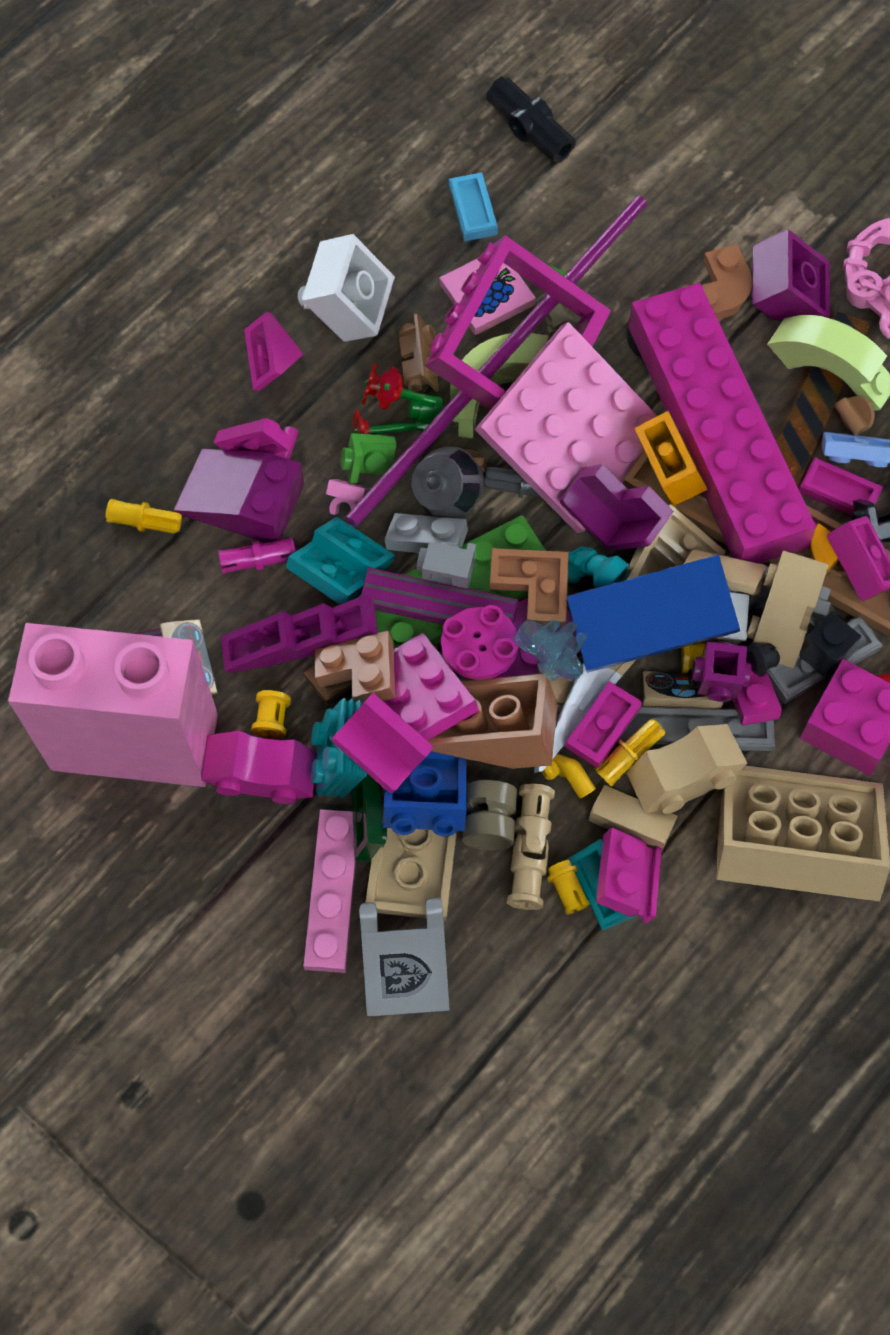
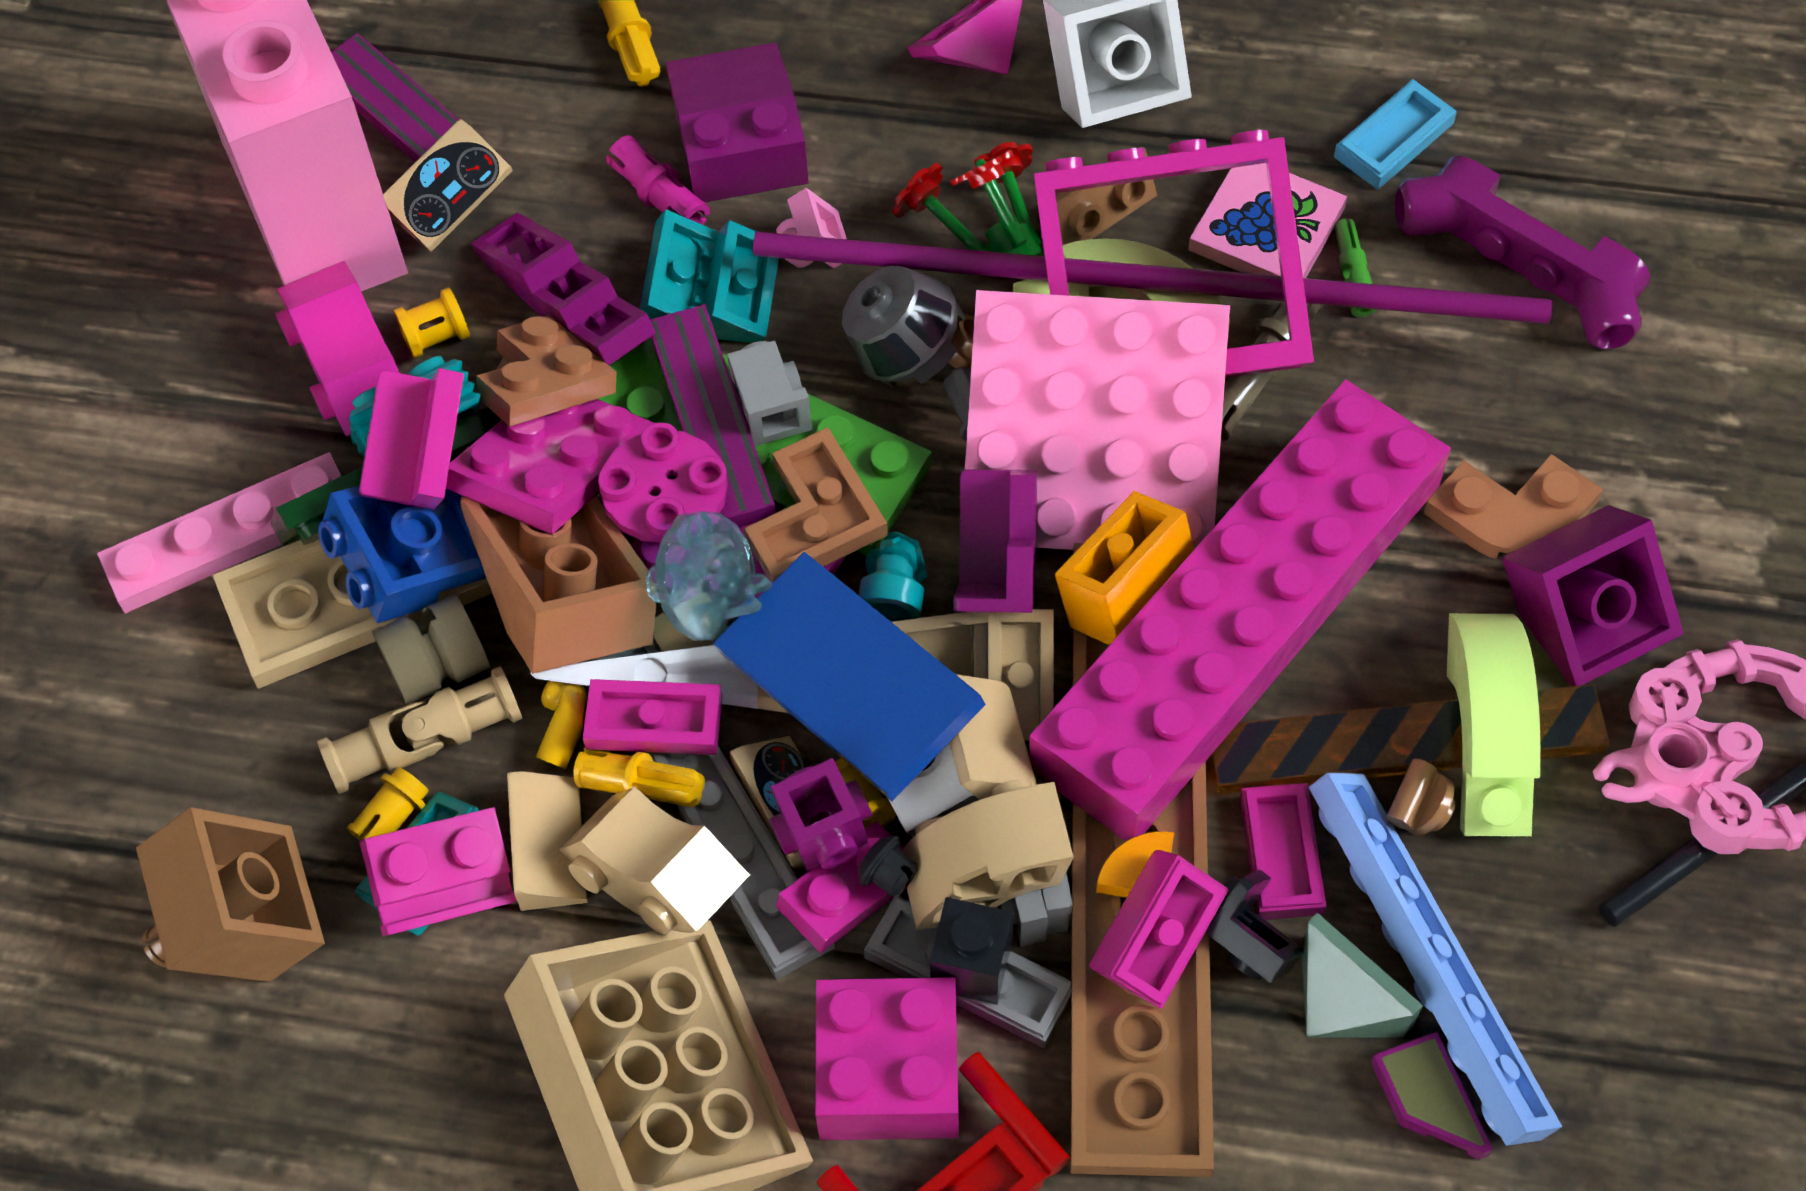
camera: 60 degrees right, 5 degrees down
dark pink plate [214,418,299,459] -> none
bright green bracket [341,433,397,484] -> none
light grey flag [359,897,450,1017] -> none
light grey plate [384,513,468,553] -> none
black piece [486,76,576,163] -> none
none -> medium nougat brick [136,807,325,982]
none -> magenta plate [1395,156,1650,349]

